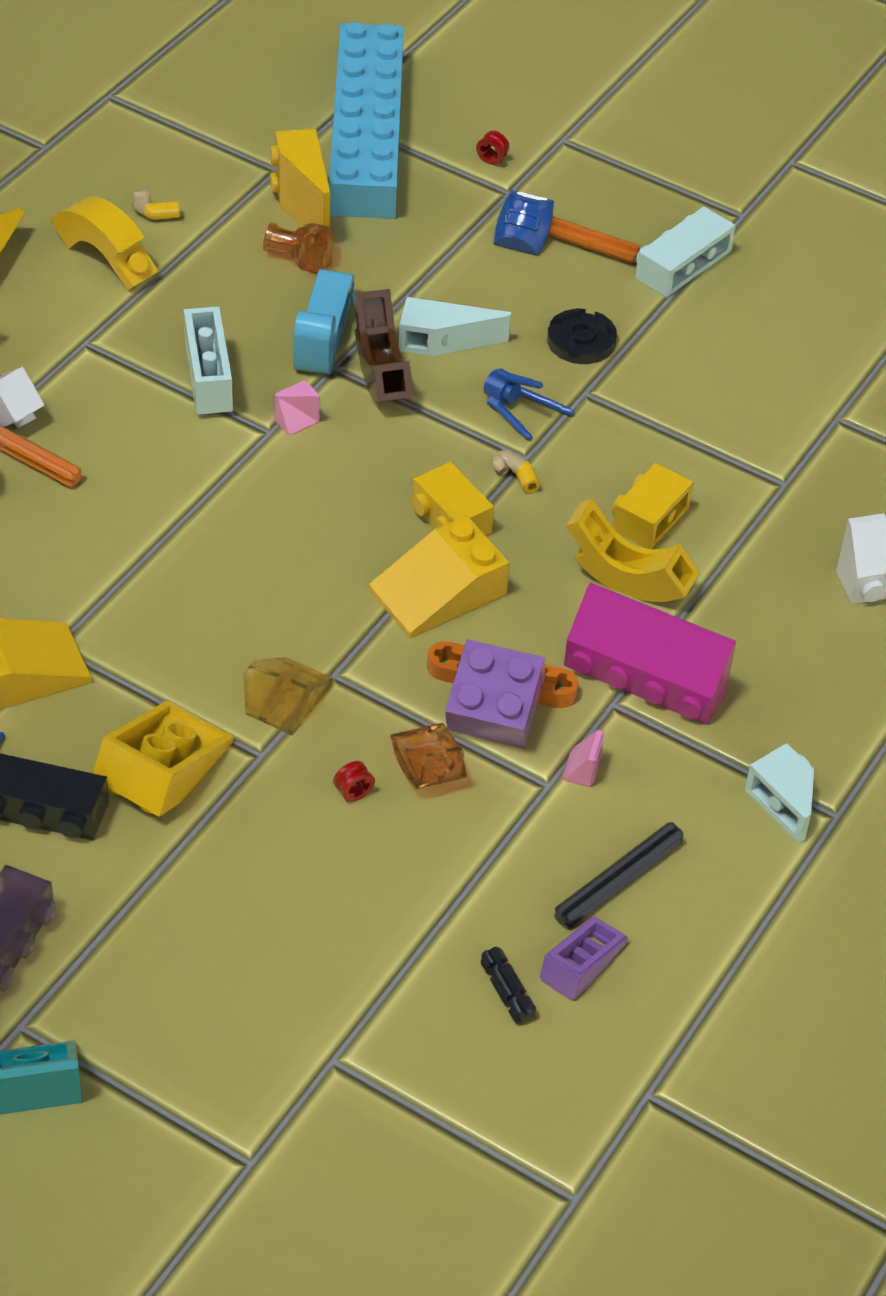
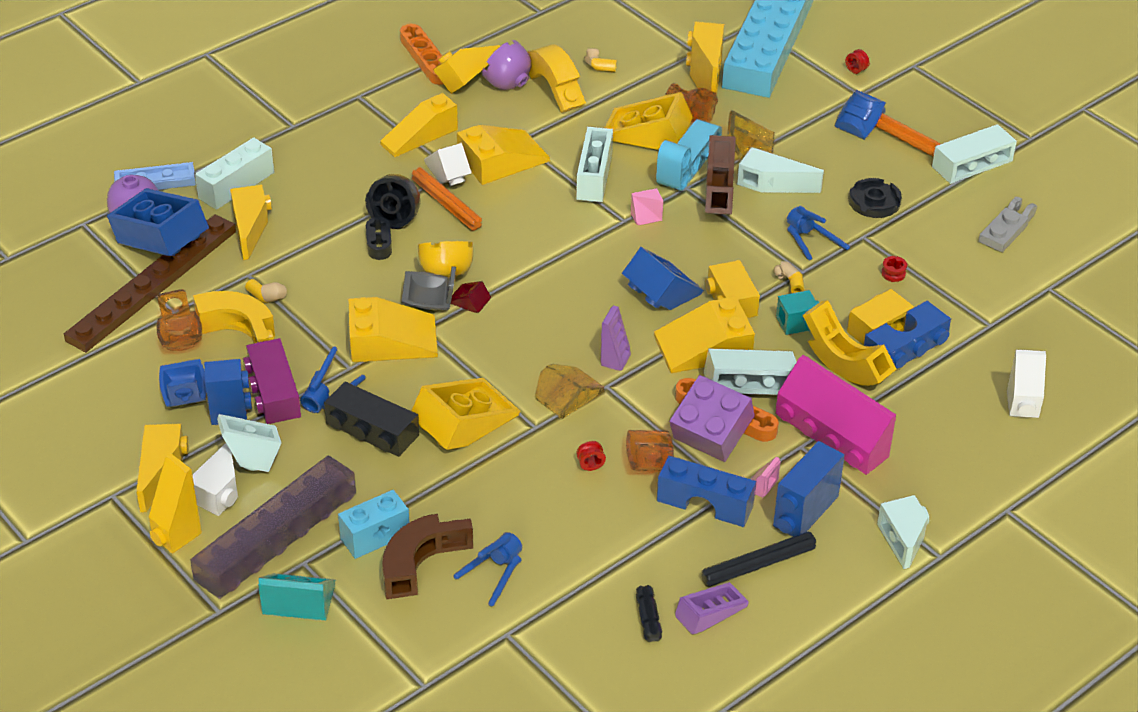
camera: 20 degrees right, 5 degrees down
none -> medium azure brick [338,489,409,559]
none -> reddish brown arch [382,513,473,599]
none -> dark grey piece [401,266,456,310]
none -> yellow cylinder [418,241,473,282]
none -> dark red slope [450,281,491,313]
none -> blue plant [454,532,522,606]
none -> yellow slope [457,125,550,185]
none -> medium lavender cylinder [482,40,531,90]
none -> medium lavender slope [601,305,631,371]
none -> yellow slope [605,92,693,150]
none -> blue slope [622,247,704,310]
none -> blue arch [657,456,756,527]
none -> light aqua brick [704,349,797,395]
none -> clear yellow slope [727,110,775,160]
none -> blue brick [773,441,845,537]
none -> teal brick [776,290,819,335]
none -> blue arch [864,301,951,369]
none -> red bush [881,256,908,282]
none -> light grey hinge [978,197,1037,253]

